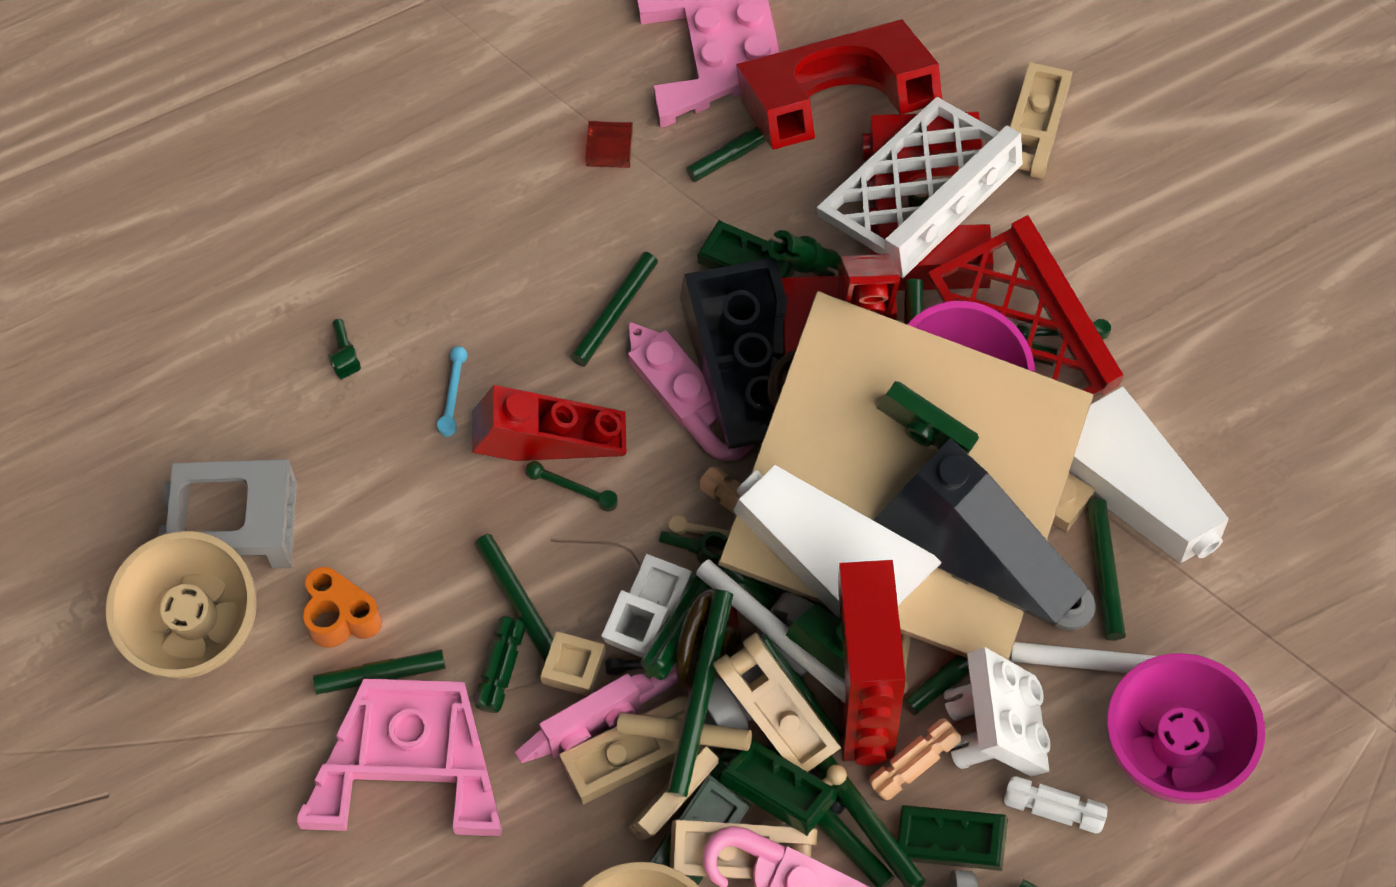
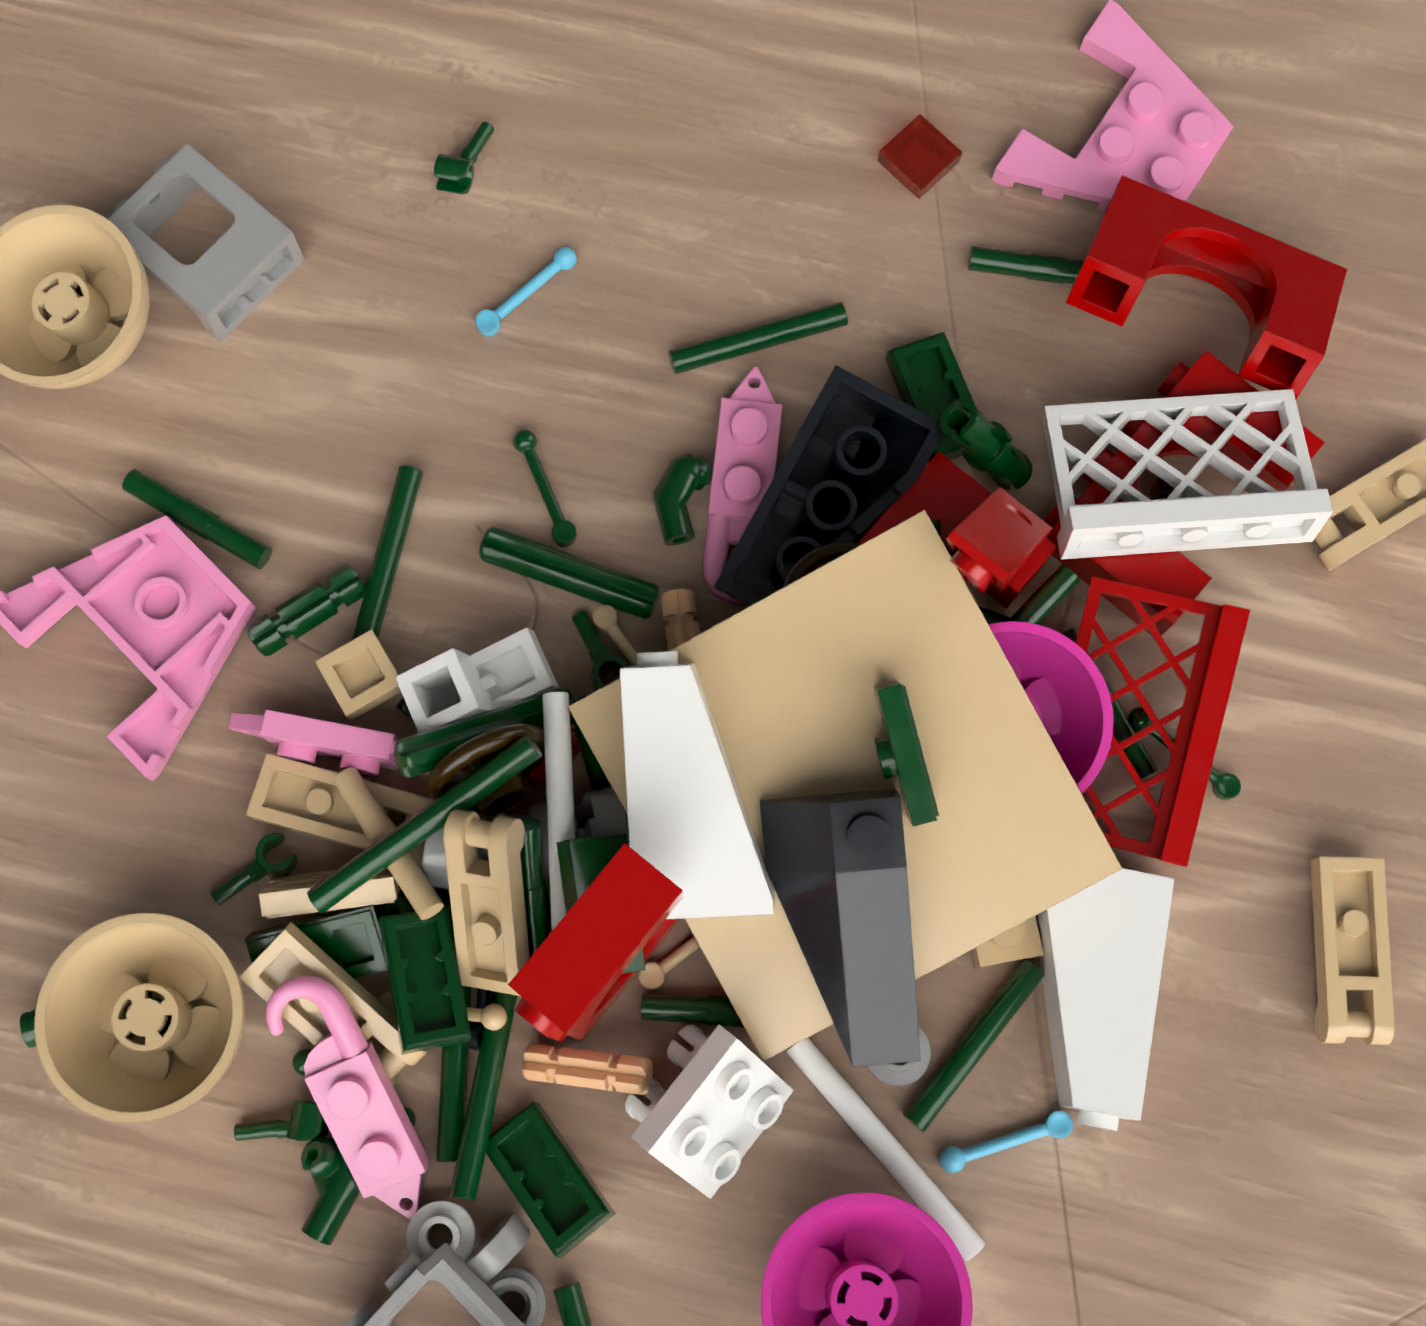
camera: 35 degrees right, 15 degrees up
orange piece [303,567,382,648] -> none
red slope [472,385,627,461] -> none
white axle [1004,776,1108,834] -> none
none -> dark green hand [211,833,297,905]
none -> dark green axle [479,527,659,619]
none -> dark green arm [653,453,712,546]
none -> medium azure hinge [939,1111,1073,1173]
none -> tan plate [1310,856,1394,1045]

